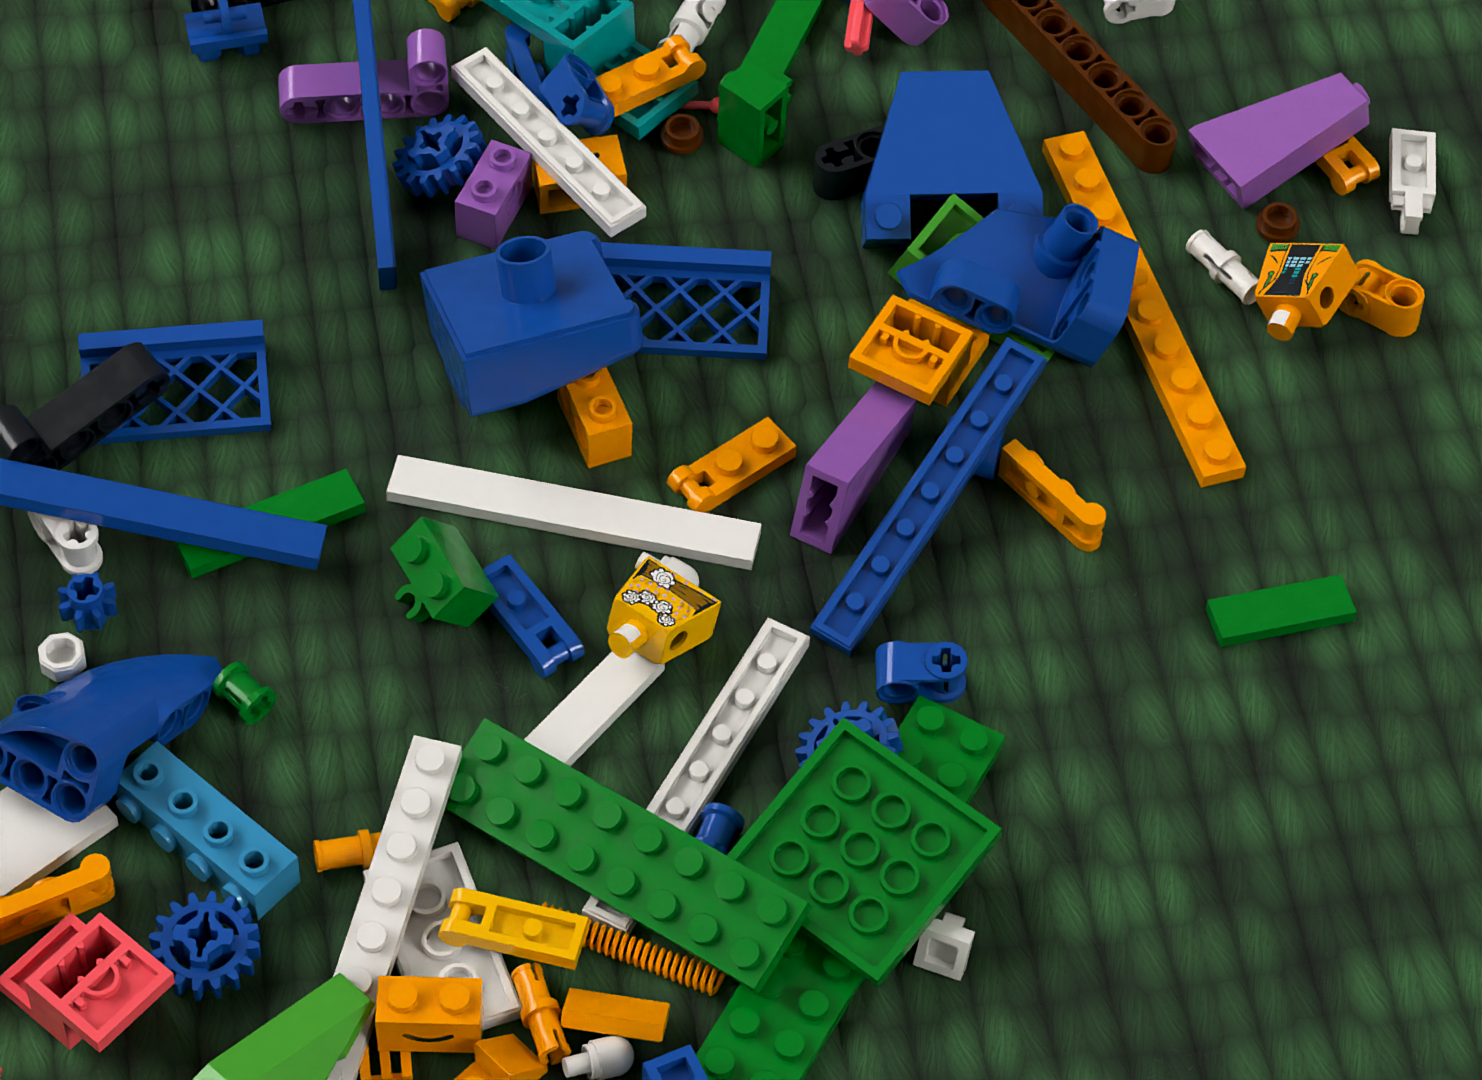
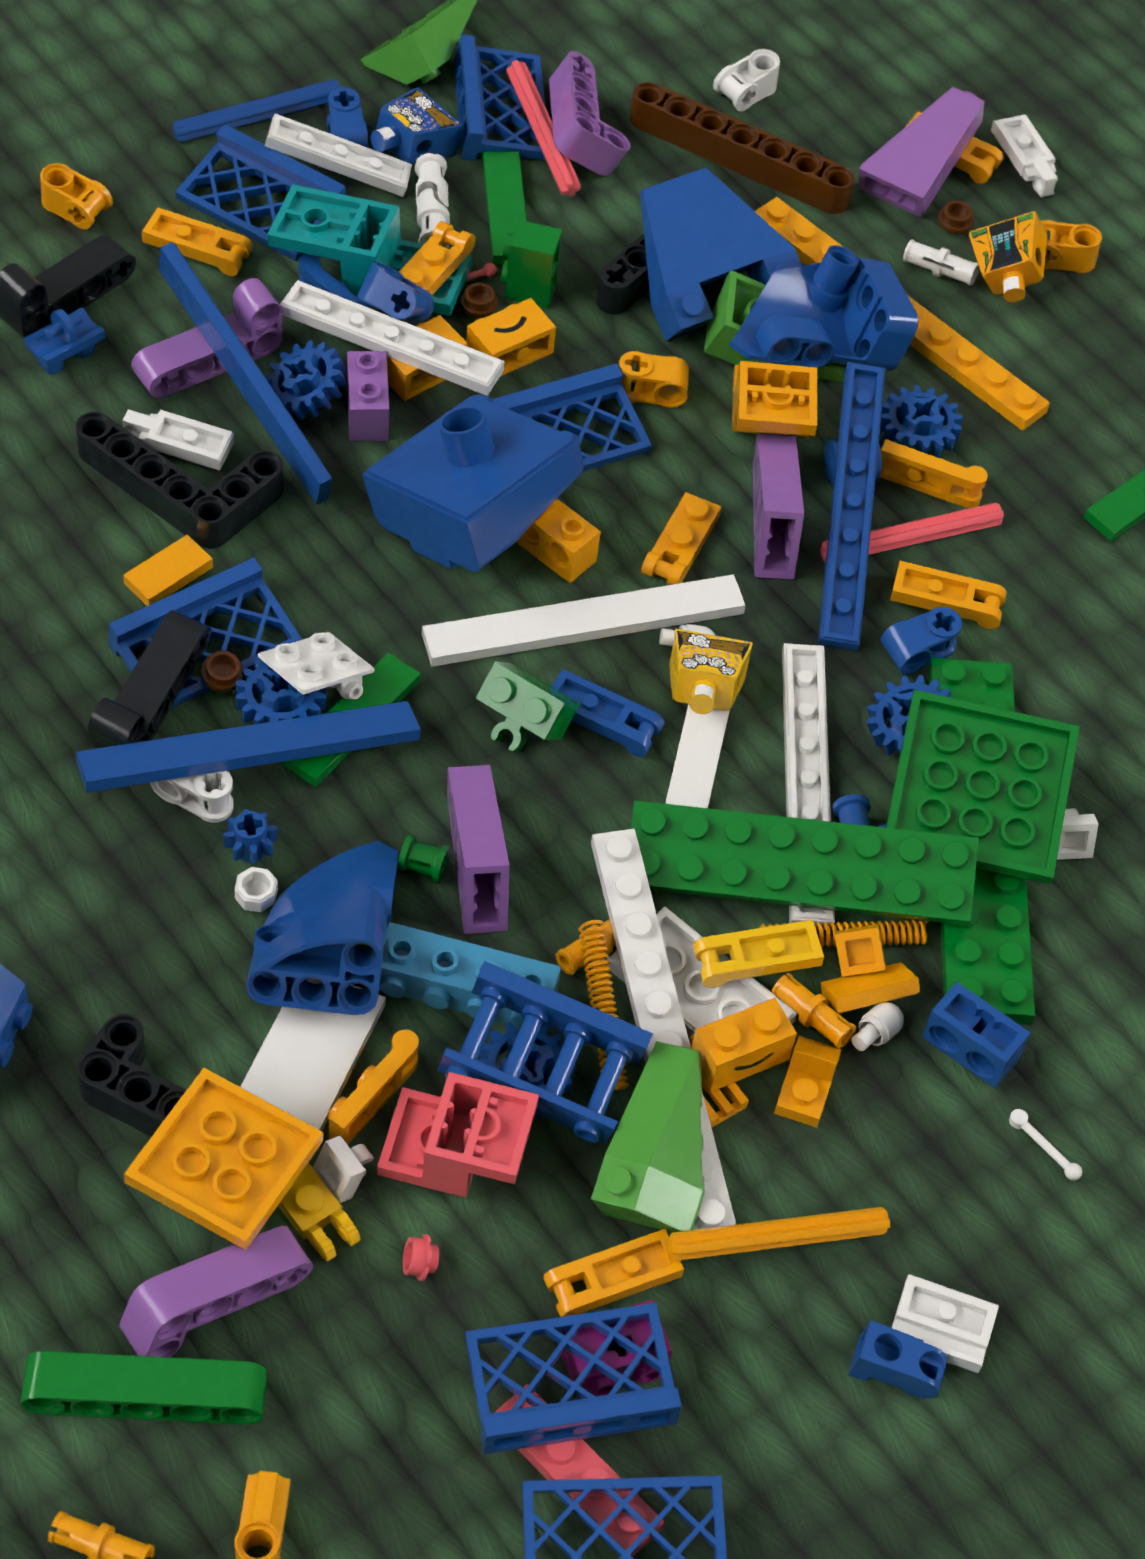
camera: 30 degrees left, 0 degrees up
none -> black beam [75,412,284,549]
none -> white hinge [122,409,234,470]
none -> light orange tile [123,535,213,606]
none -> reddish brown plate [201,651,243,692]
none -> blue gear [236,658,326,724]
none -> white hinge [258,632,374,699]
none -> blue fence [437,961,653,1144]
none -> medium lavender slope [447,765,510,934]
none -> light orange brick [466,298,556,376]
none -> light orange piece [578,920,629,1090]
none -> light orange piece [619,351,689,408]
none -> coral axle [820,503,1004,563]
none -> light orange plate [834,924,886,977]
none -> blue gear [880,385,963,458]
none -> light orange plate [890,561,1007,630]

